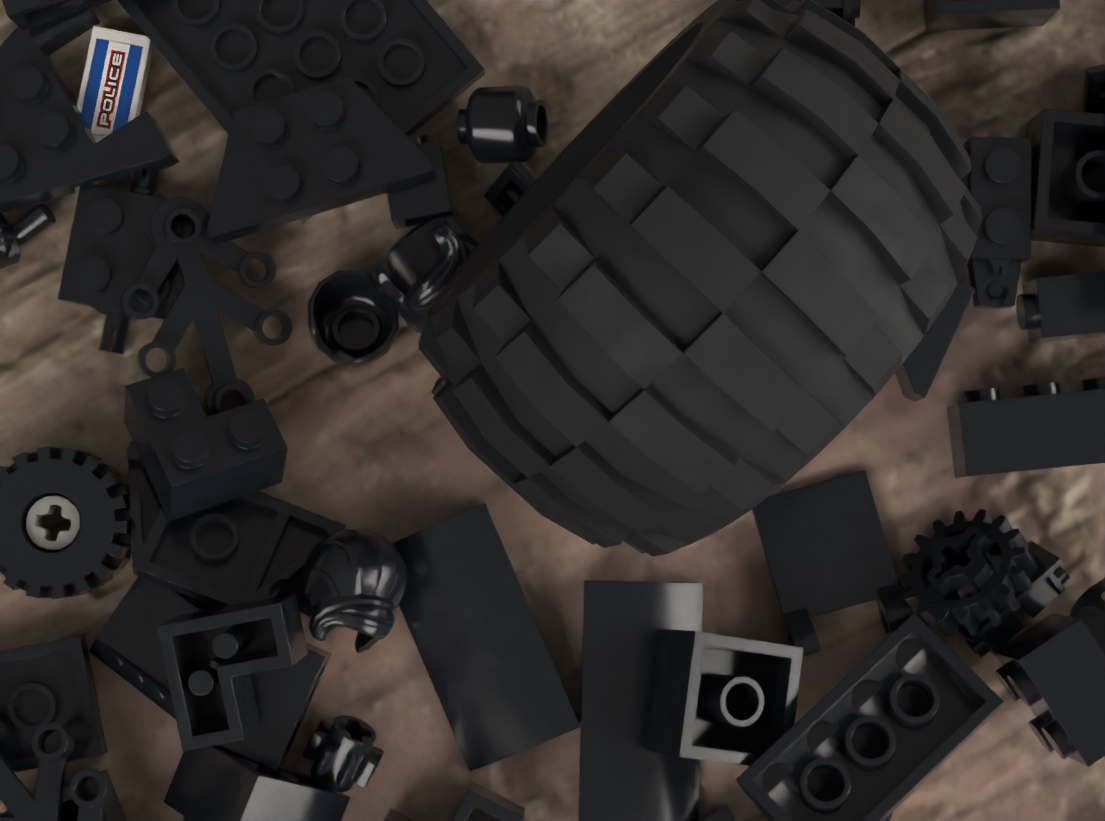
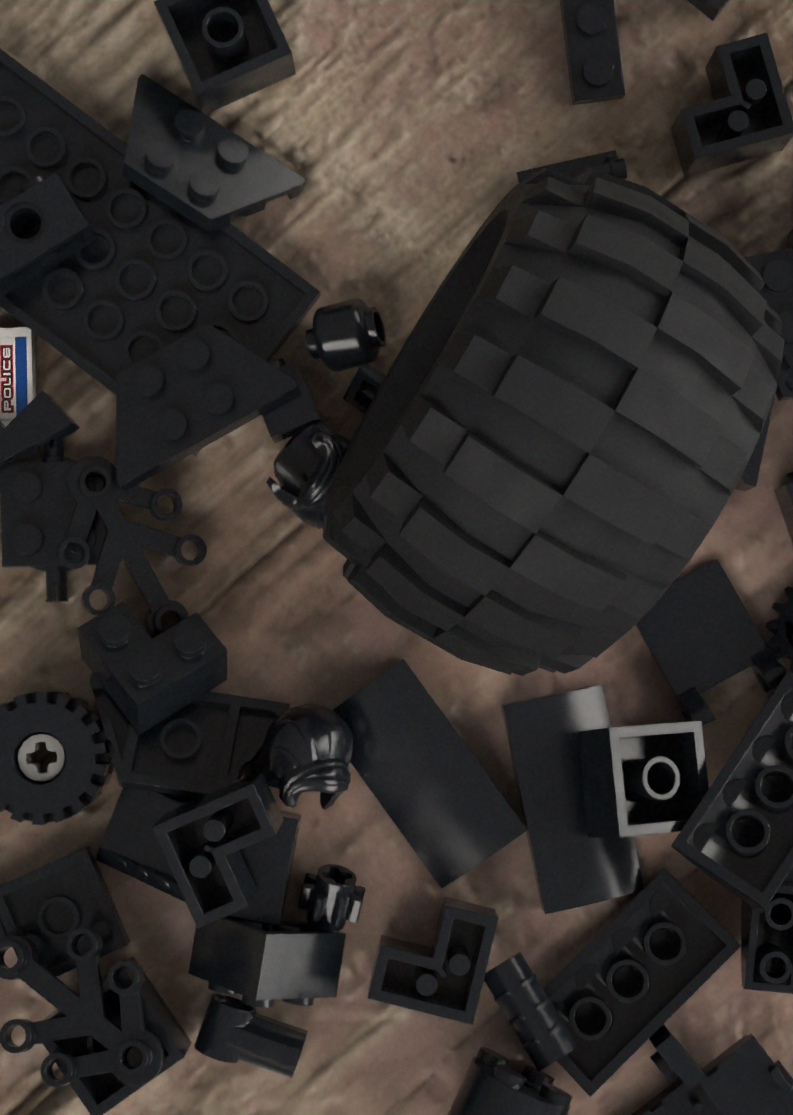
camera: 10 degrees left, 0 degrees up
black hair [307,270,399,367] -> none

